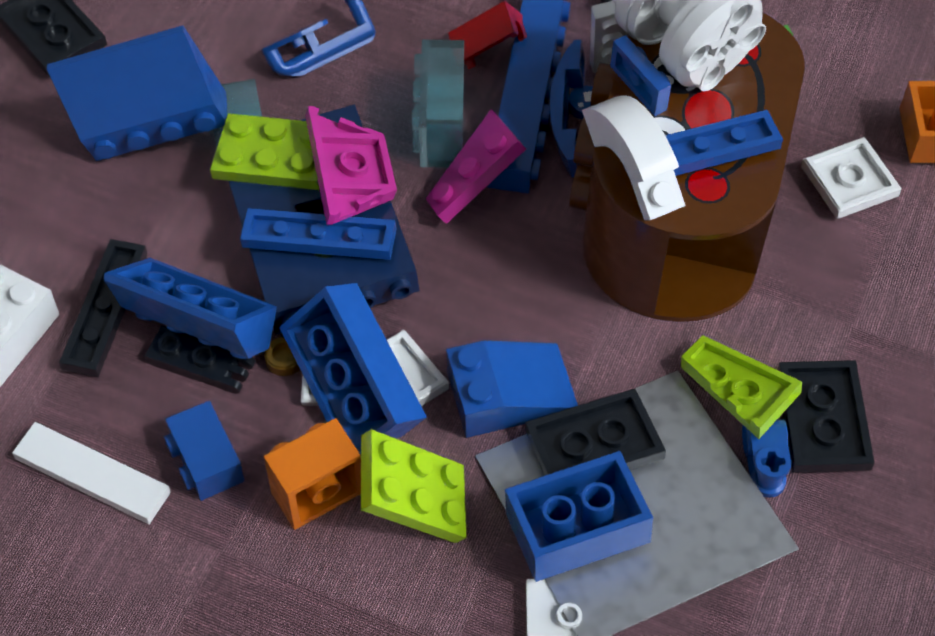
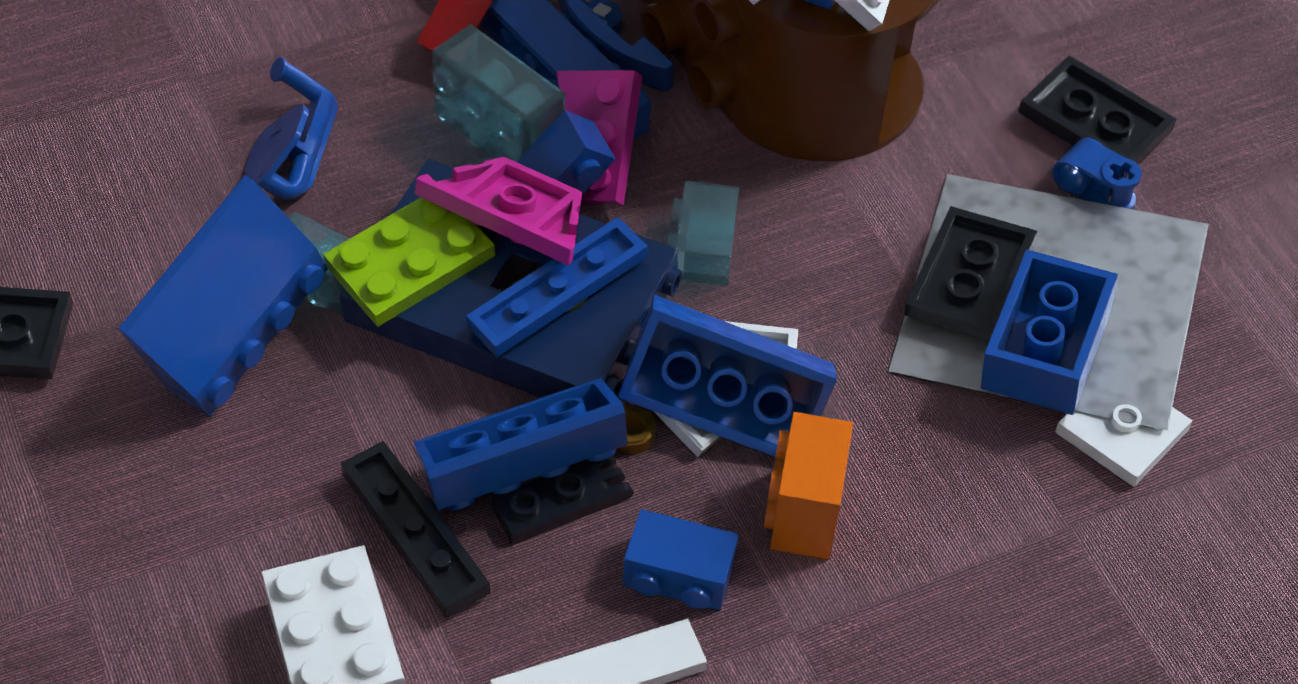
camera: 50 degrees left, 5 degrees down
lime plate [361,429,466,543] -> none
blue slope [446,340,578,438] -> none
lime wing [681,335,802,439] -> none
none -> blue brick [517,110,616,195]
none -> clear light blue brick [667,181,739,286]

